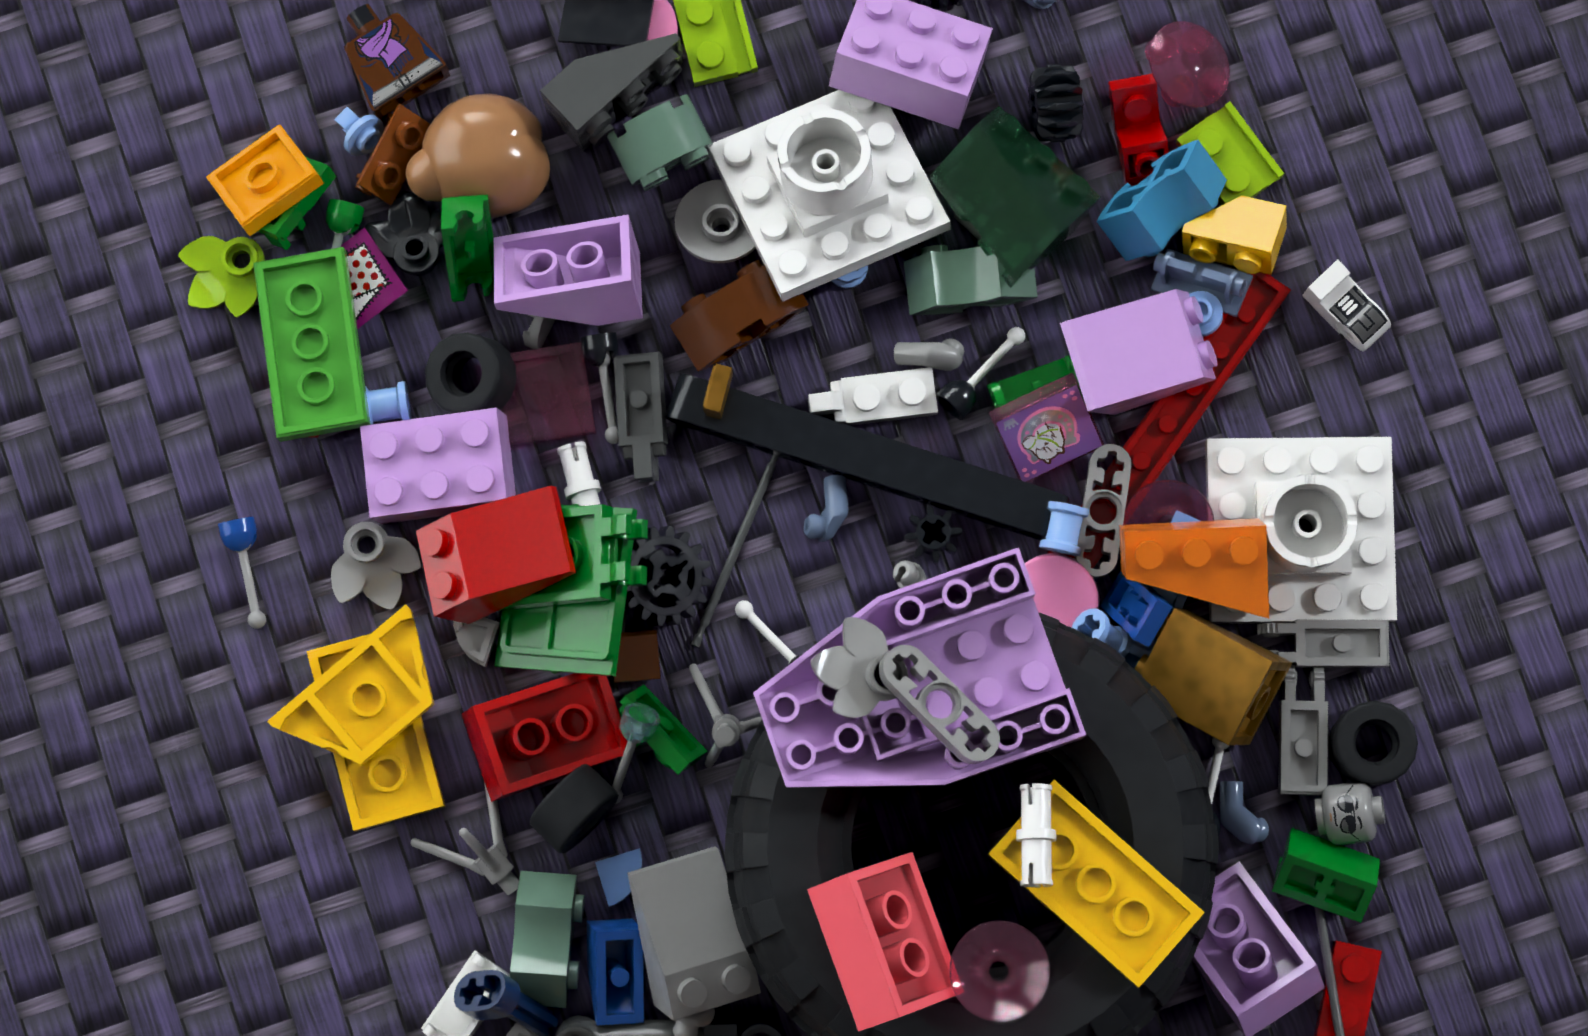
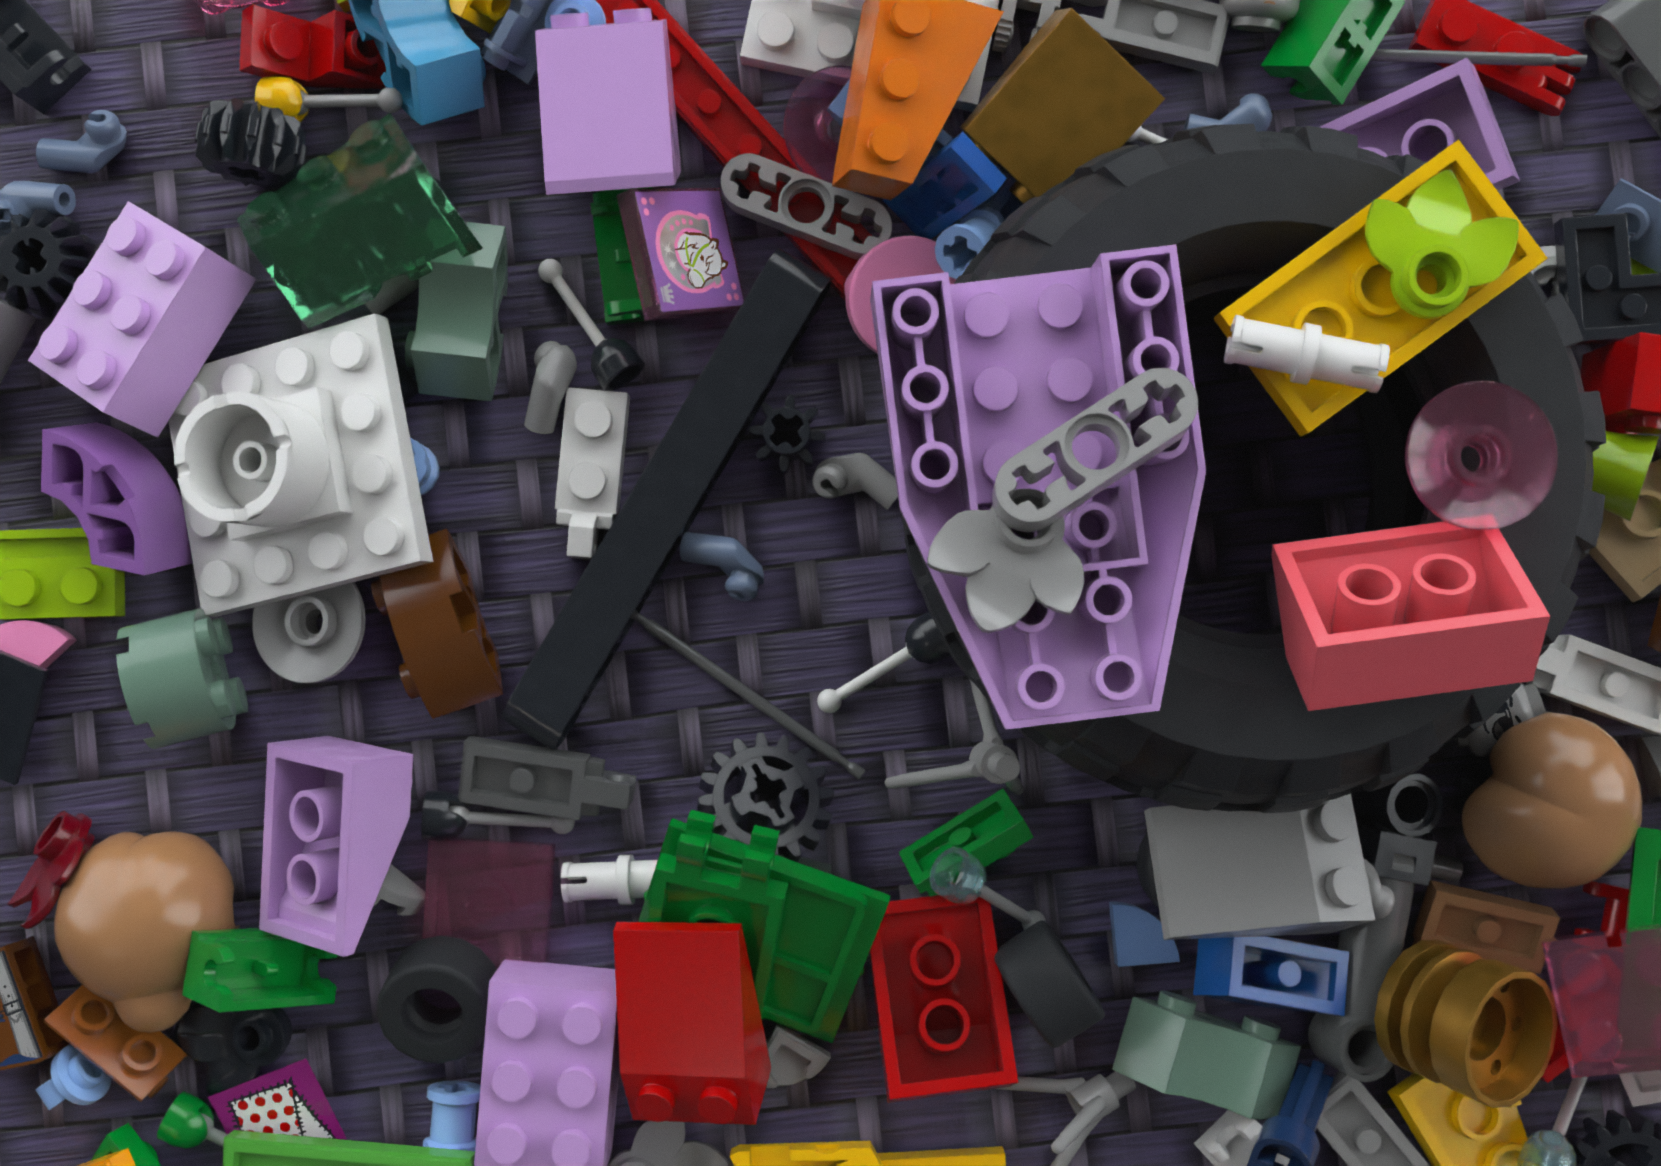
camera: 80 degrees left, 5 degrees up
dark grey slope [540,33,684,151] -> none
reddish brown tile [614,630,661,682] -> none
pearl gold tile [703,363,733,419] -> none
light blue bush [1039,501,1090,556] -> none
none -> dark red plate [7,811,95,929]
none -> medium lavender brick [41,422,193,576]
none -> hinge [255,76,403,122]
none -> lime plate [1365,170,1519,319]

